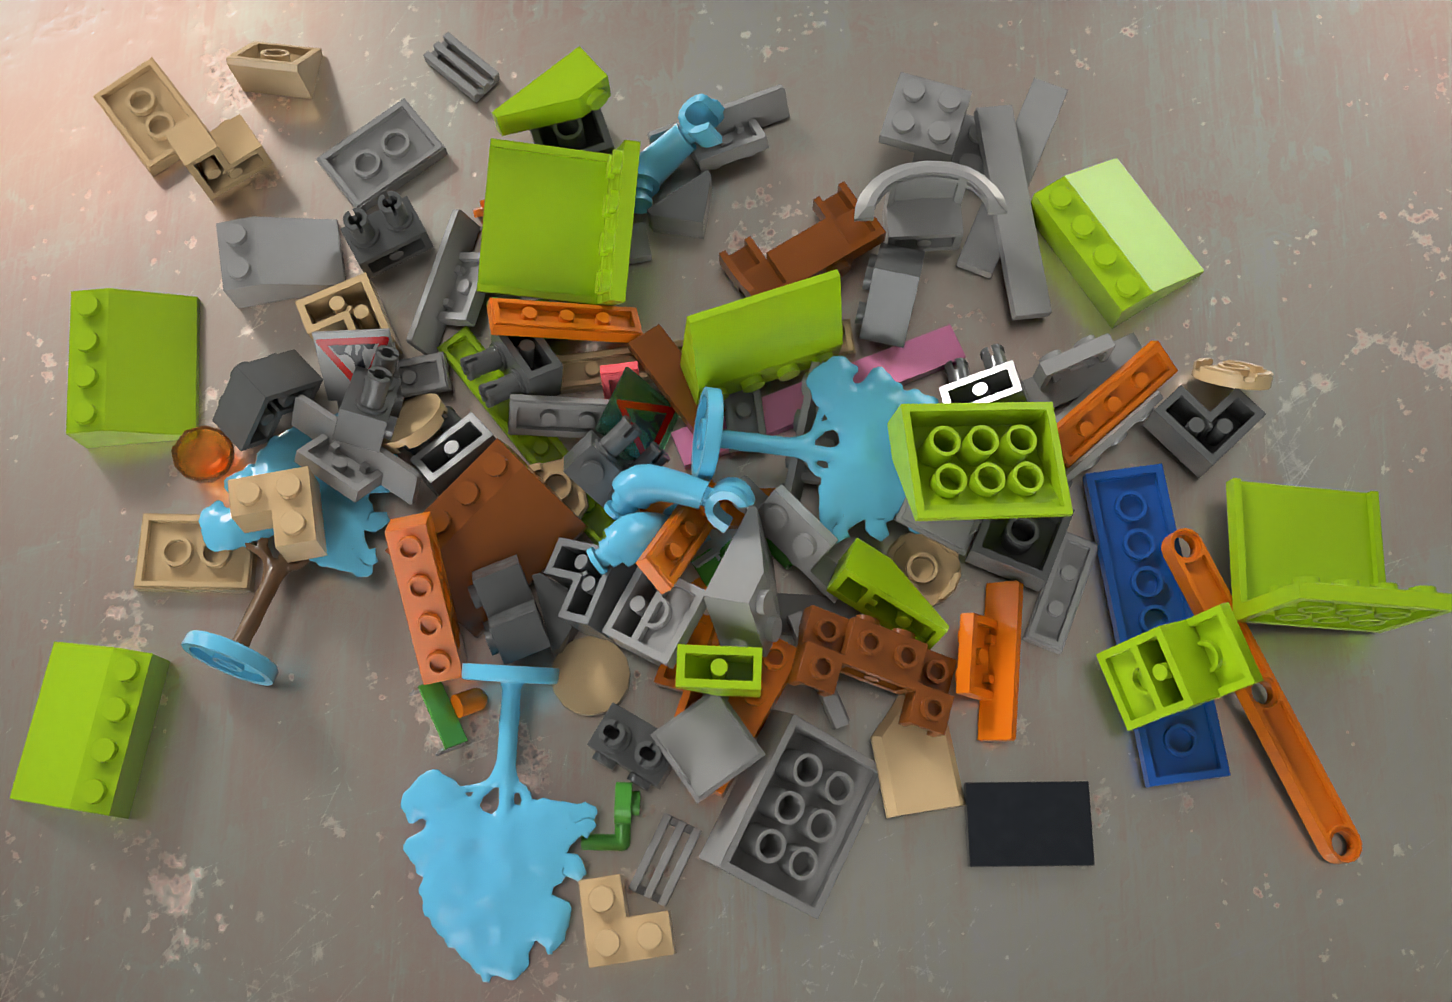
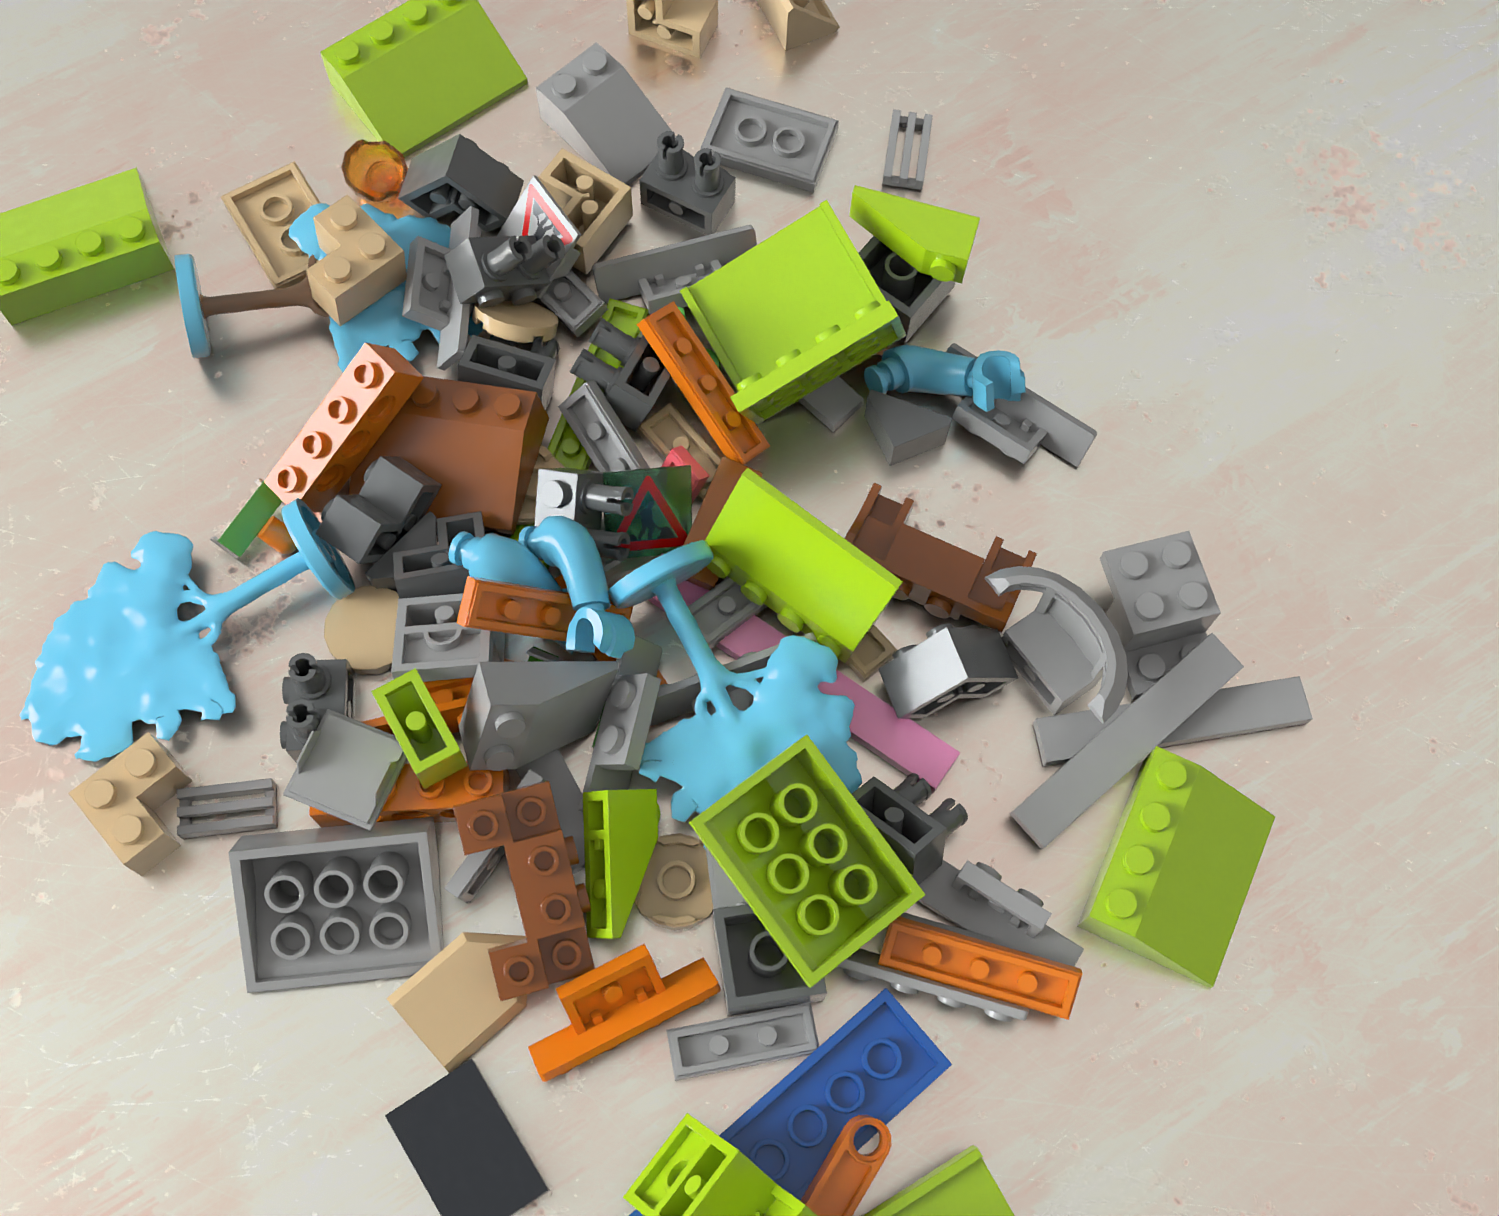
camera: 50 degrees right, 5 degrees down
bright green plate [581,782,640,851] -> none
dark grey brick [1143,385,1266,478] -> none
tan tile [1191,358,1274,391] -> none

